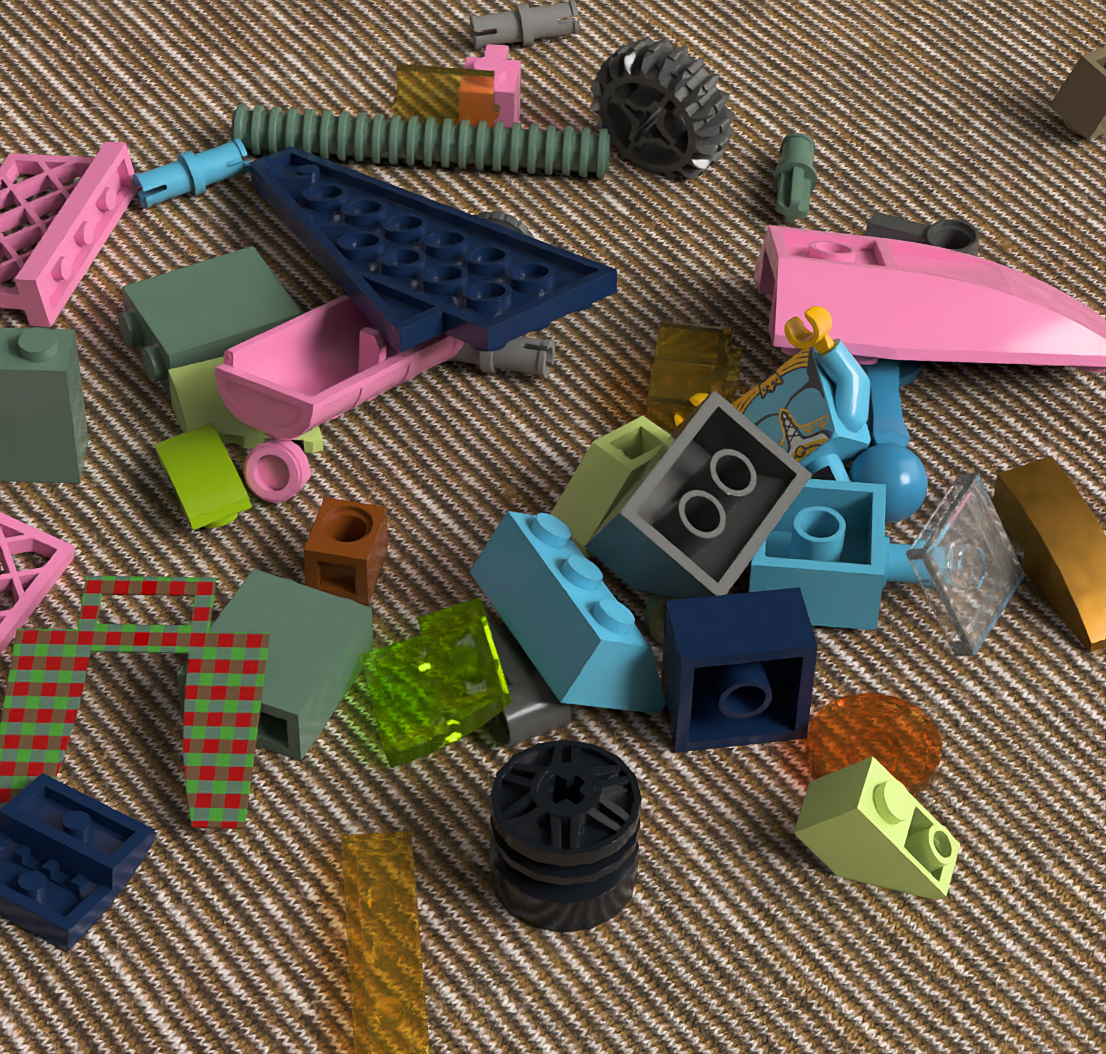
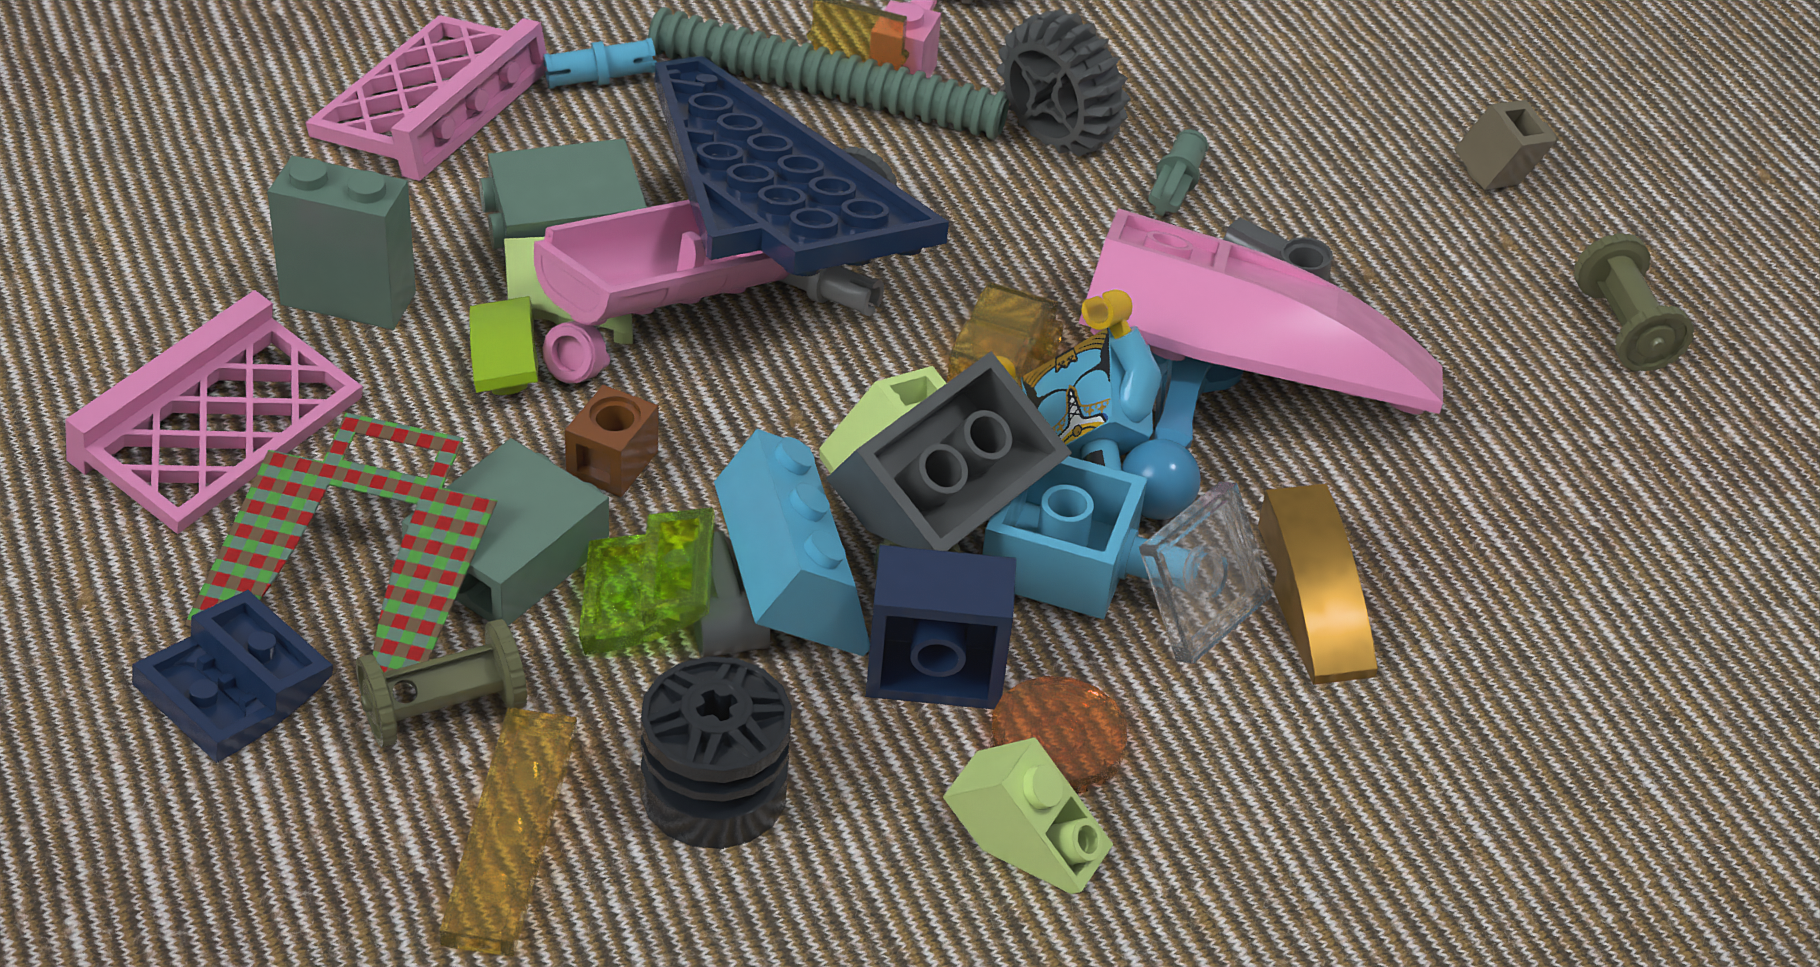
camera: 10 degrees right, 0 degrees up
none -> olive hose [356,619,528,748]

